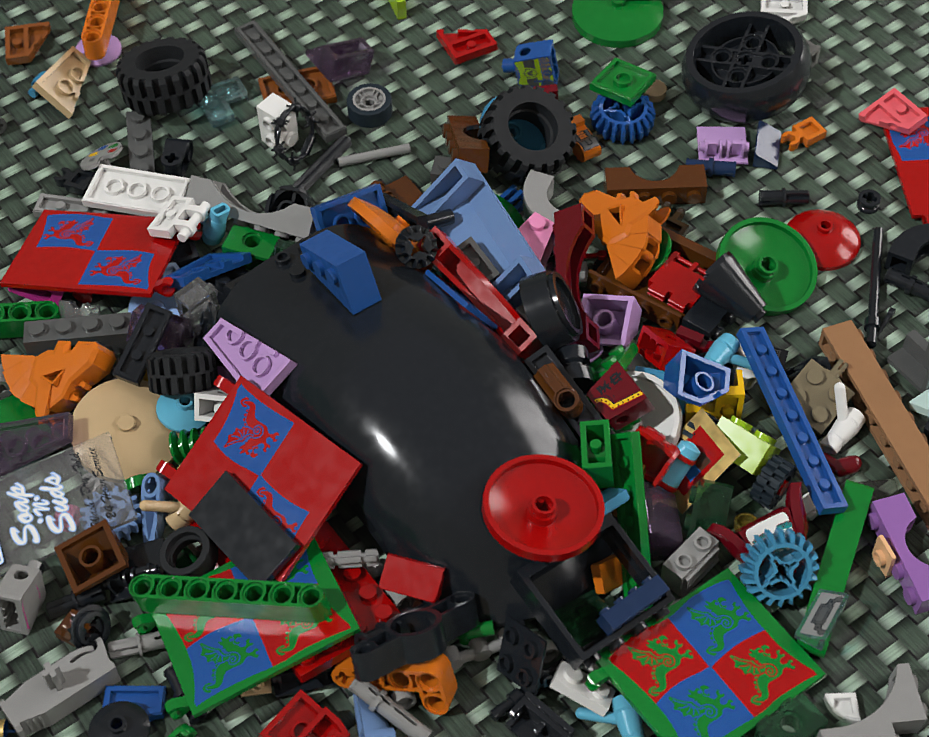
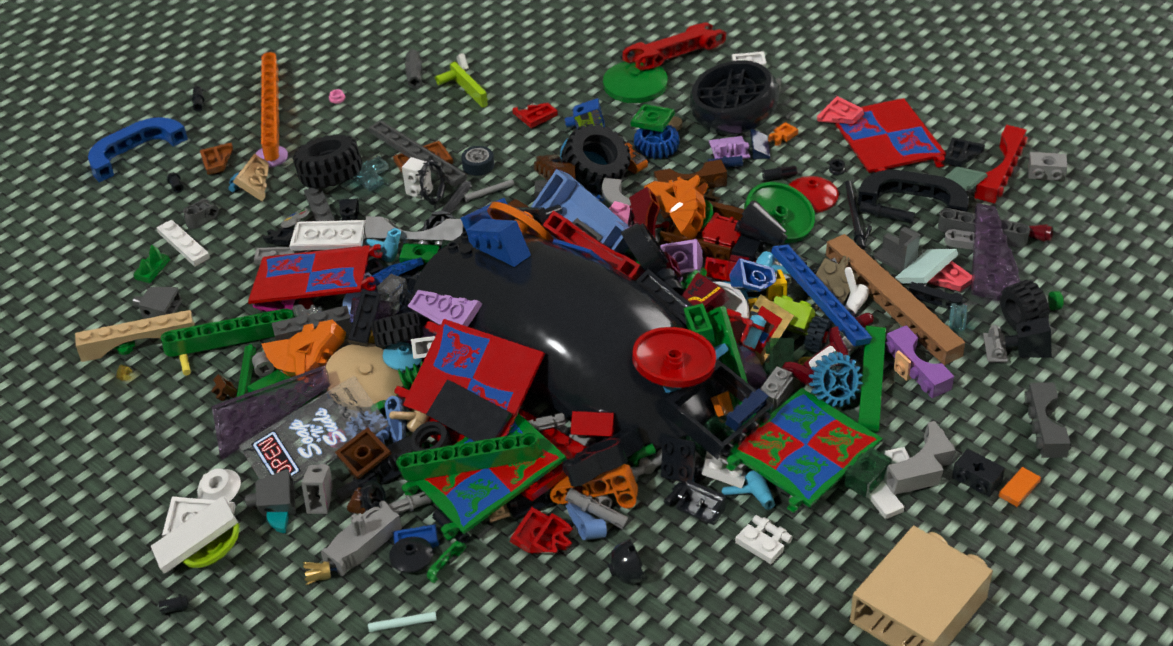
camera: 10 degrees left, 10 degrees down
white plate [147,196,211,242] -> none
clear purple slope [305,37,375,82] -> none
black gear [395,225,439,269] -> none
reddish brown piece [533,362,583,419] -> none
slope [794,589,850,651] -> none

